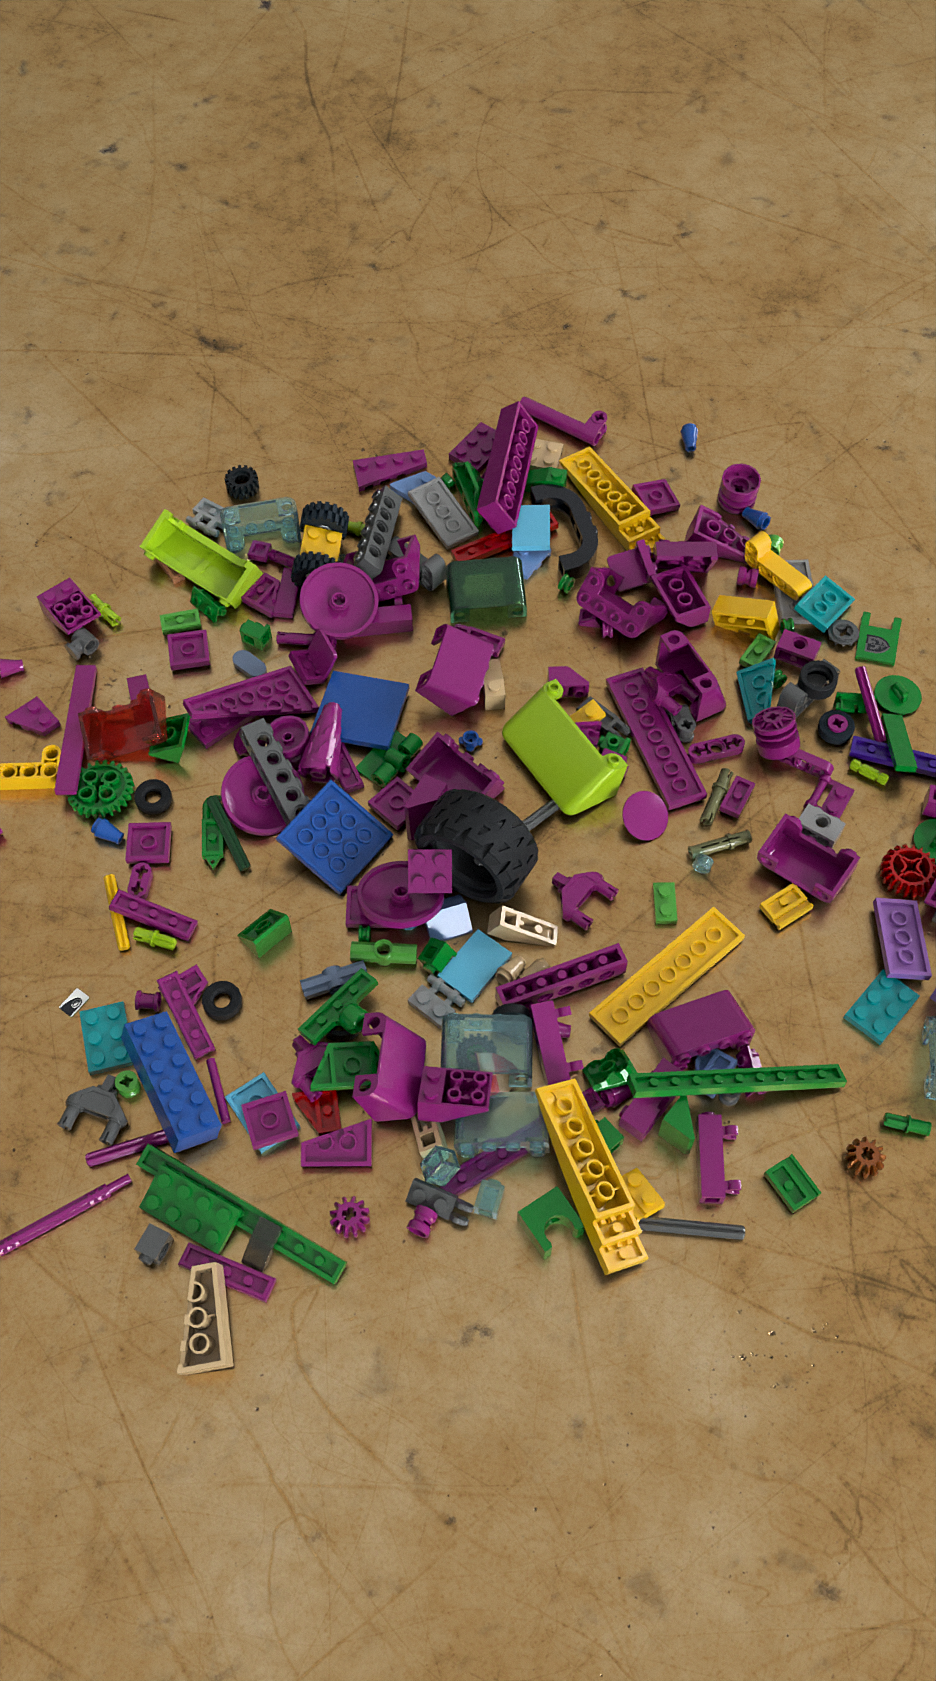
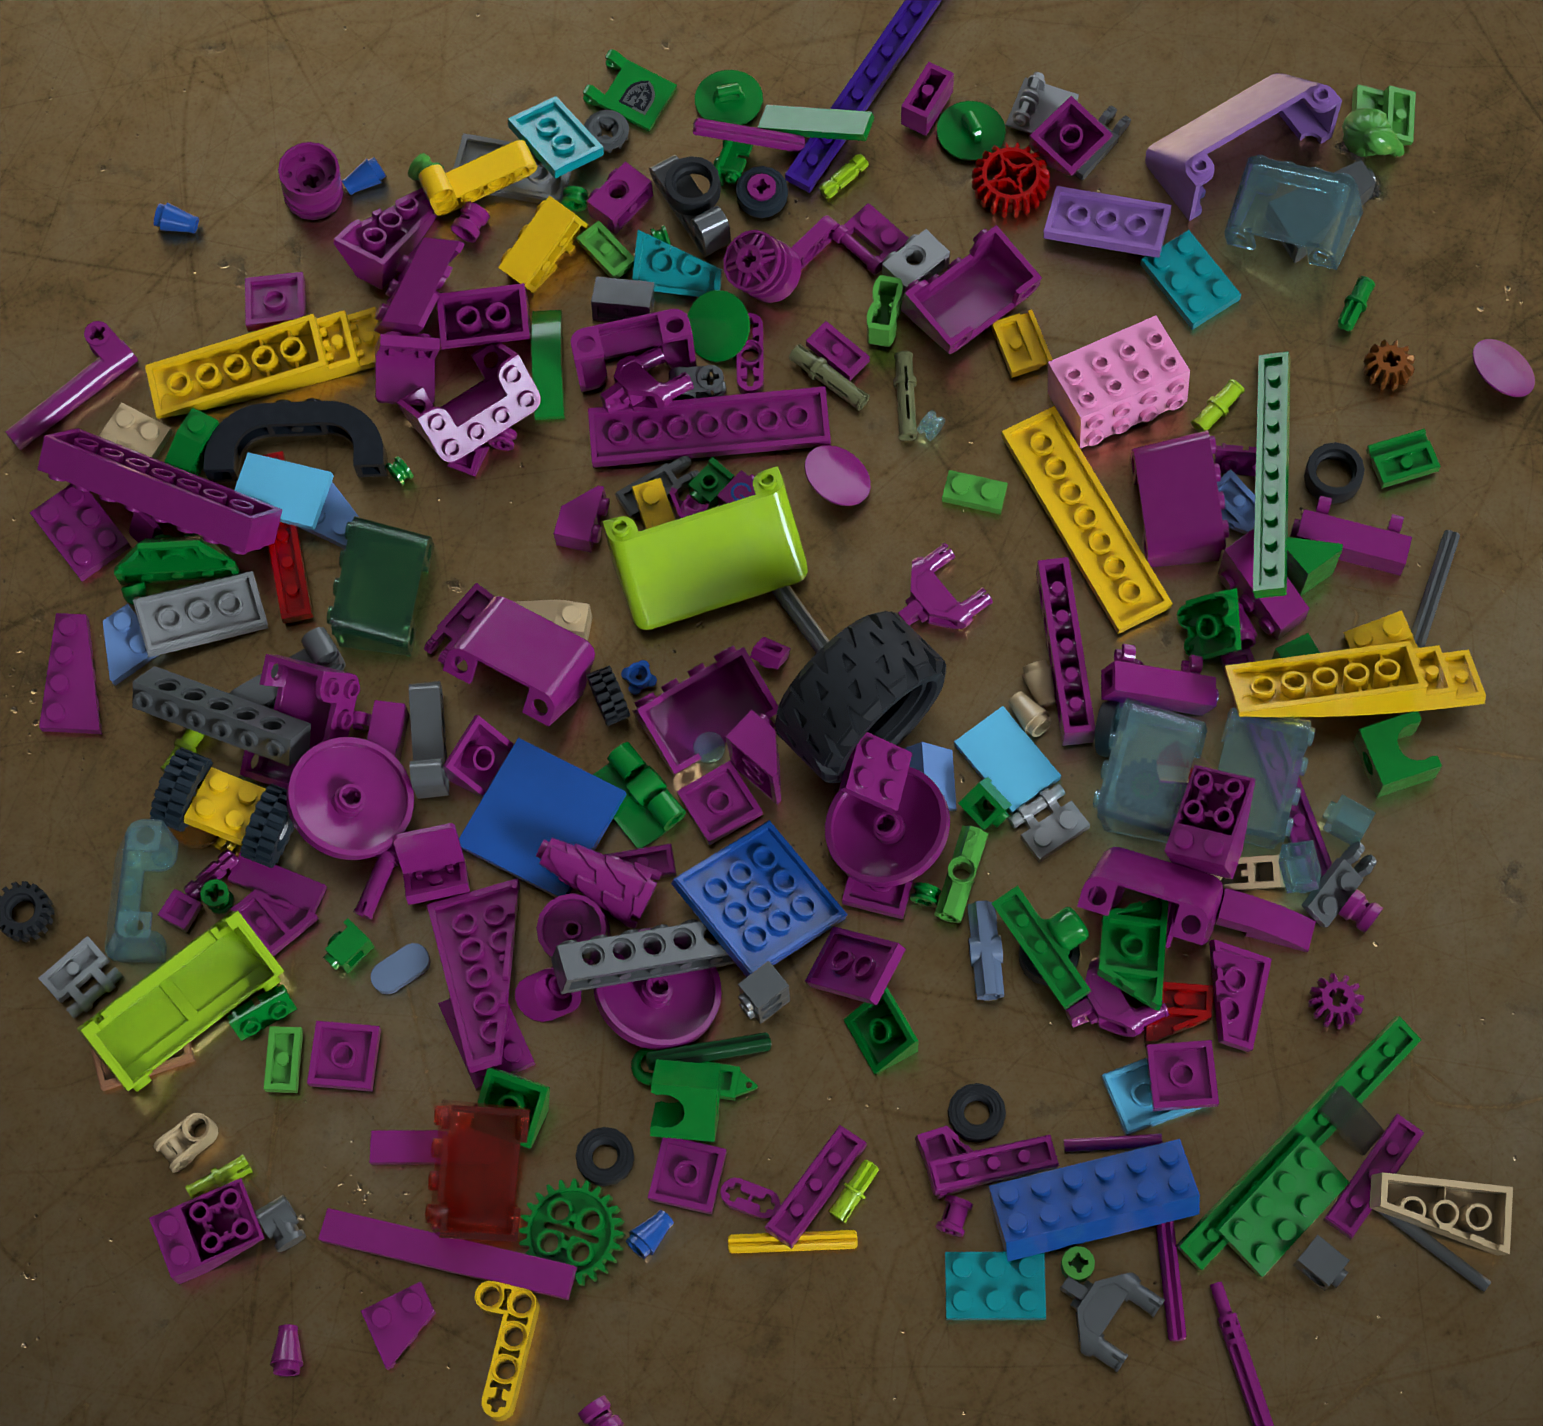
camera: 70 degrees left, 10 degrees up
sticker [59,988,89,1017] -> none
tan slope [487,905,558,947] -> none
none -> tan piece [153,1113,218,1173]
none -> green bush [200,879,235,915]
none -> dark grey beam [409,681,449,799]
none -> magenta slope [443,715,514,798]
none -> green slope [531,310,565,420]
none -> black tyre [586,665,631,726]
none -> dark grey hinge [591,277,655,322]
none -> green piece [650,1059,721,1142]
none -> green shield [687,290,750,362]
none -> dark grey brick [738,961,790,1024]
none -> magenta plate [750,636,791,670]
none -> magenta plate [805,926,906,1005]
none -> bright green brick [867,275,903,347]
none -> bright pink brick [1048,315,1190,449]
none -> lime pin [1191,379,1245,432]
none -> magenta slope [1216,888,1316,952]
none -> black tyre [1304,442,1365,504]
none -> dark grey bar [1375,1210,1491,1292]
none -> magenta shield [1472,339,1535,397]

